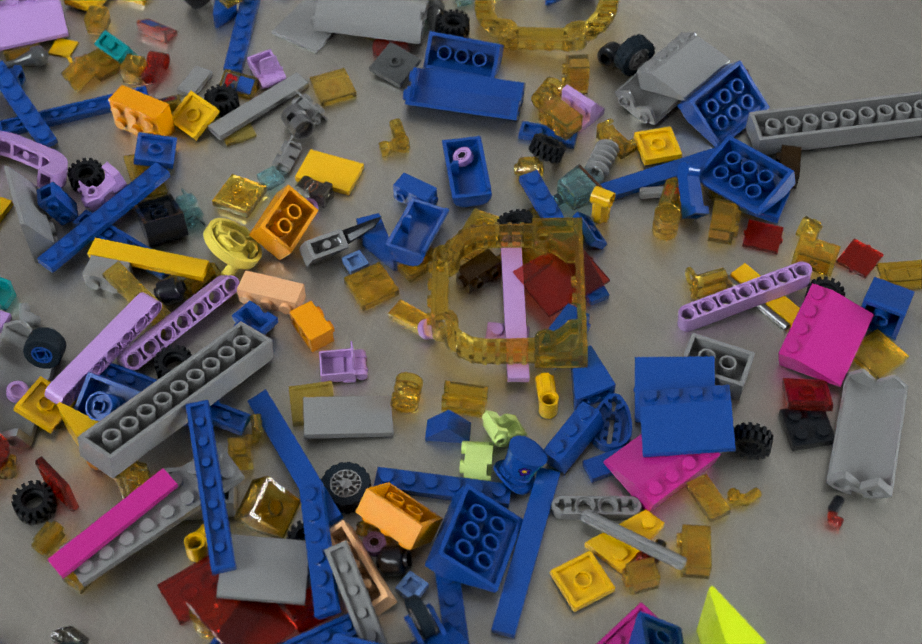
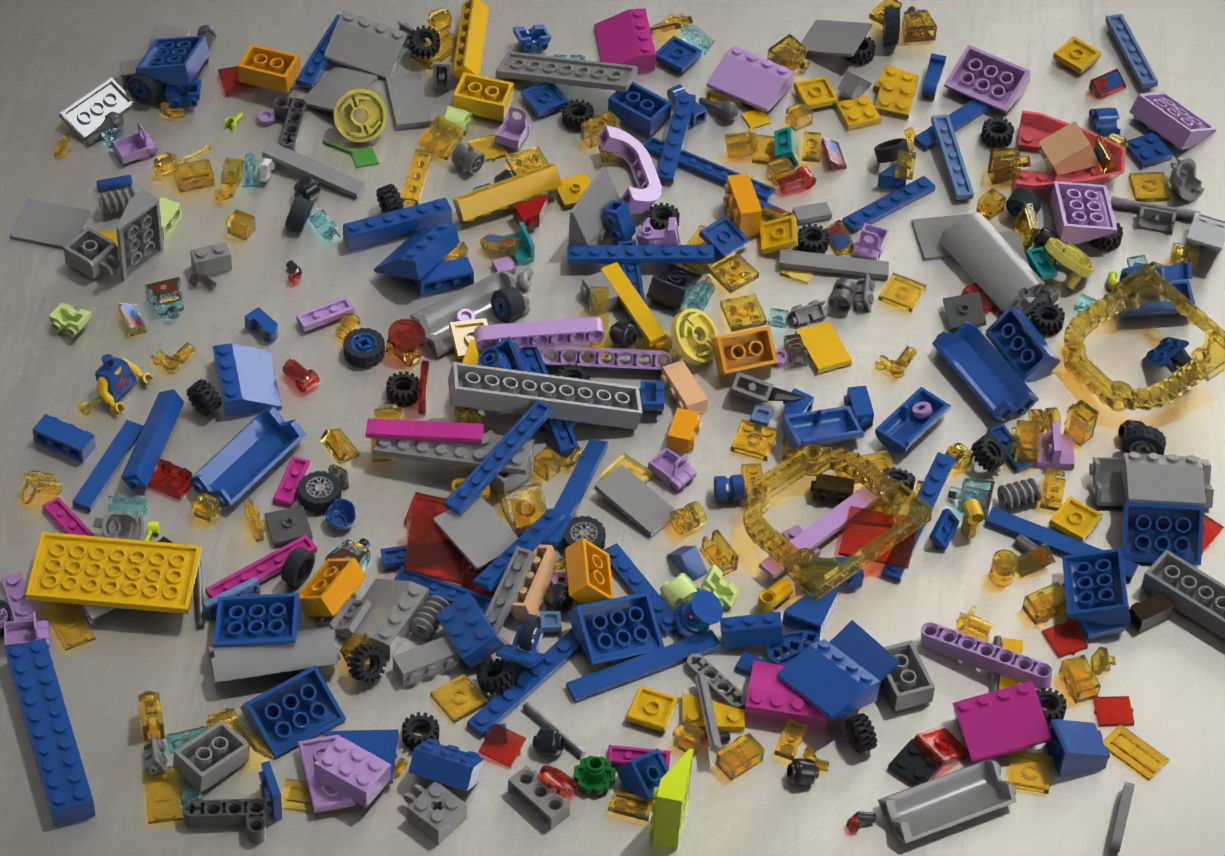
camera: 45 degrees right, 5 degrees down
blue leg [677,162,710,220] -> none
none -> clear yellow slope [320,429,360,464]
none -> clear yellow plate [707,251,759,293]
none -> blue wheel [714,474,745,502]
none -> black head [787,758,819,786]
none -> clear yellow plate [802,132,821,162]

